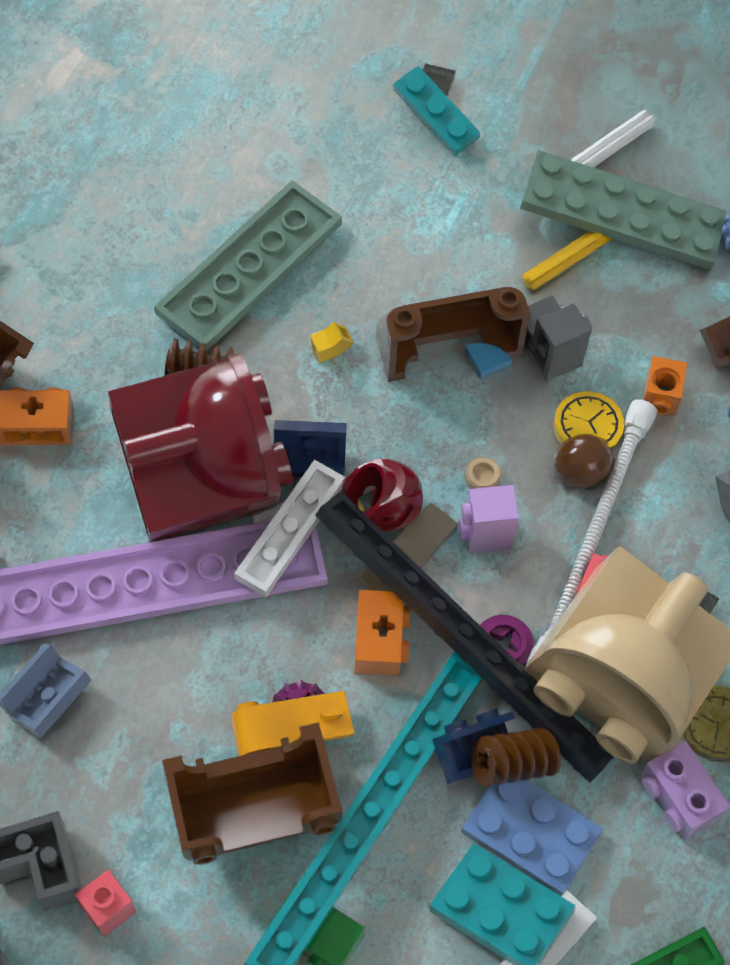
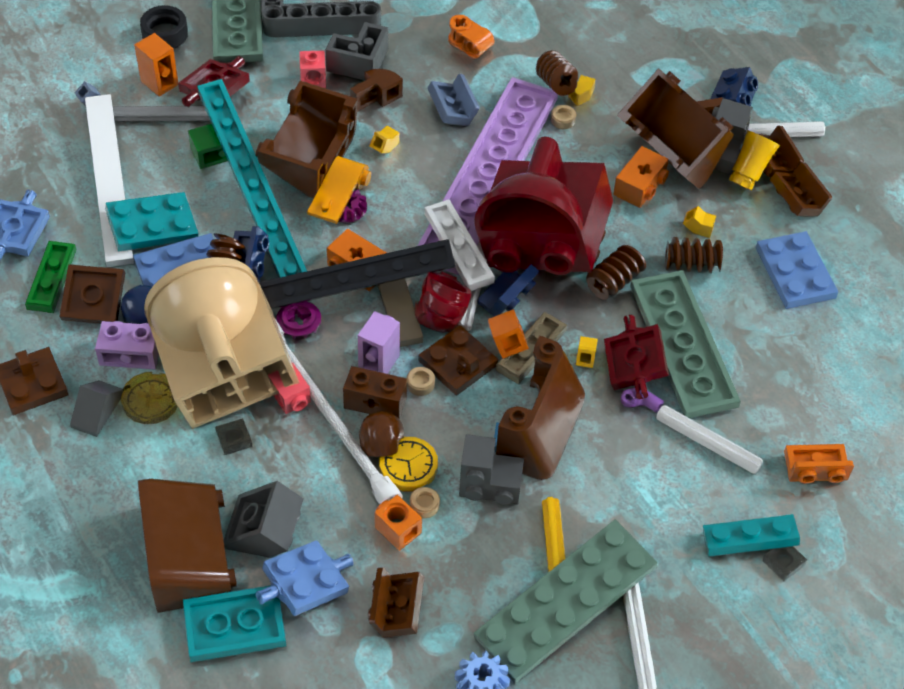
camera: 125 degrees right, 10 degrees down
none -> reddish brown hinge [59,264,126,324]
none -> dark blue hair [121,285,152,324]
none -> reddish brown brick [343,366,407,419]
none -> reddish brown brick [350,69,403,112]
none -> yellow piece [369,126,399,153]
none -> tan tile [410,487,440,518]
none -> reddish brown hinge [418,325,498,396]
none -> orange brick [488,309,529,359]
none -> dark tan tile [496,312,567,385]
none -> dark red plate [604,315,669,399]
none -> medium lavender arm [621,388,664,413]
none -> white axle [656,405,763,474]
none -> reddish brown piece [665,237,723,274]
none -> yellow piece [683,206,716,238]
none -> medium blue plate [756,231,838,309]
none -> orange bracket [784,444,854,484]

